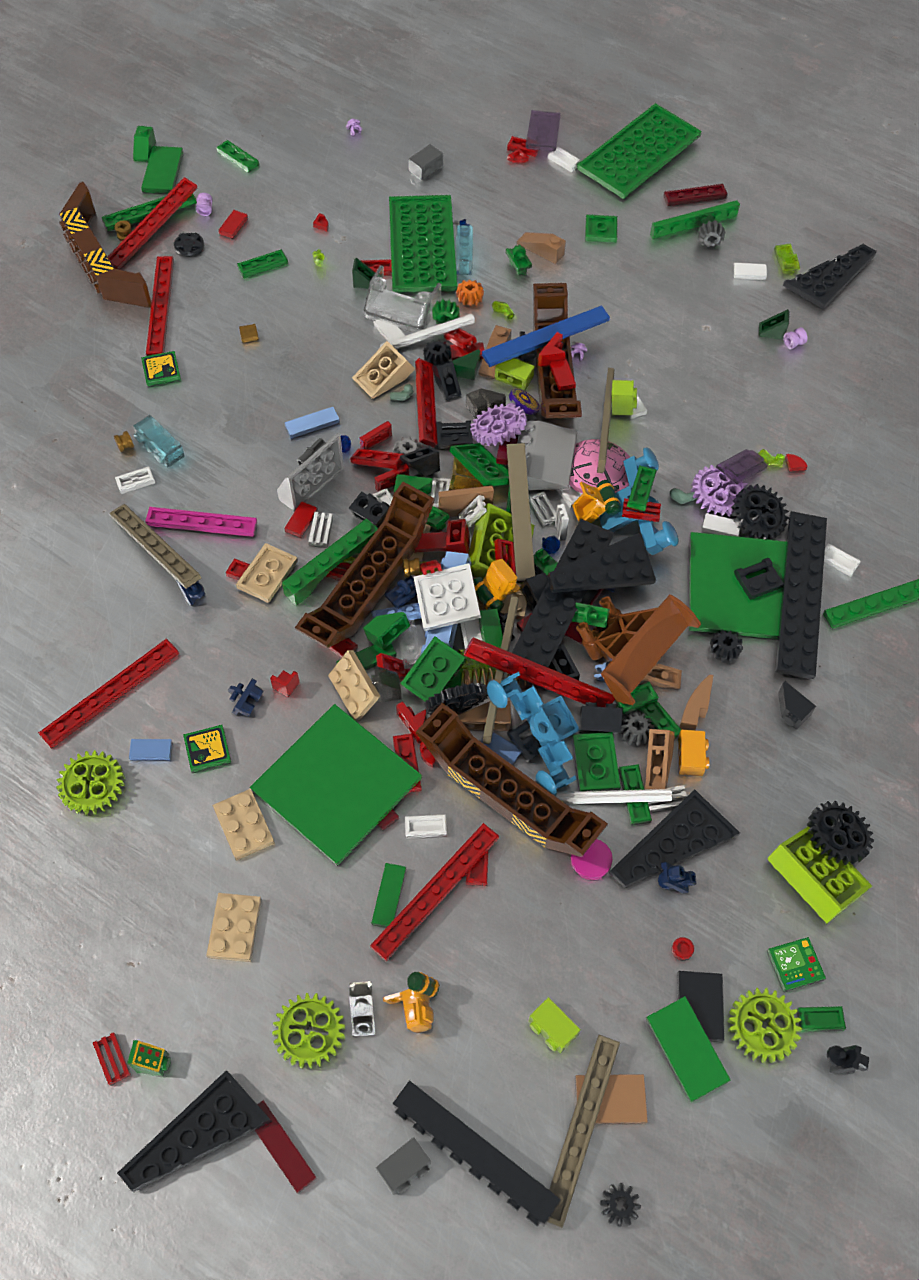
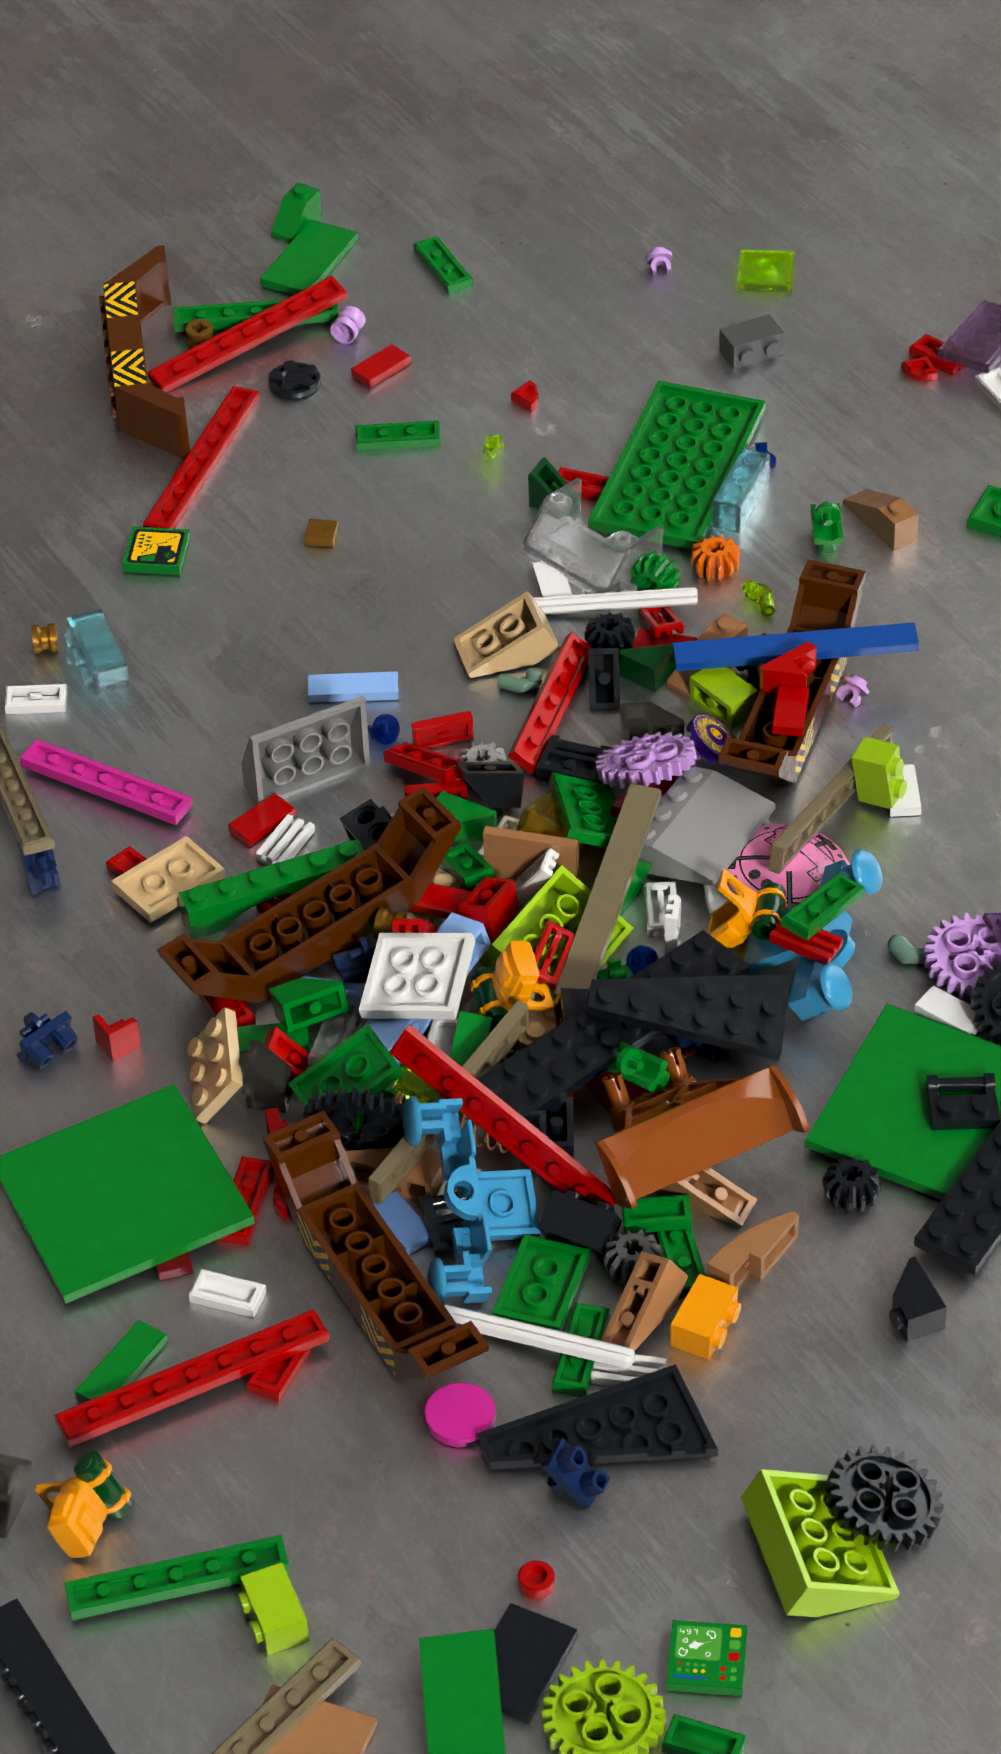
camera: 25 degrees right, 15 degrees down
none -> green plate [64,1535,290,1621]
none -> clear neon green tile [738,250,795,292]

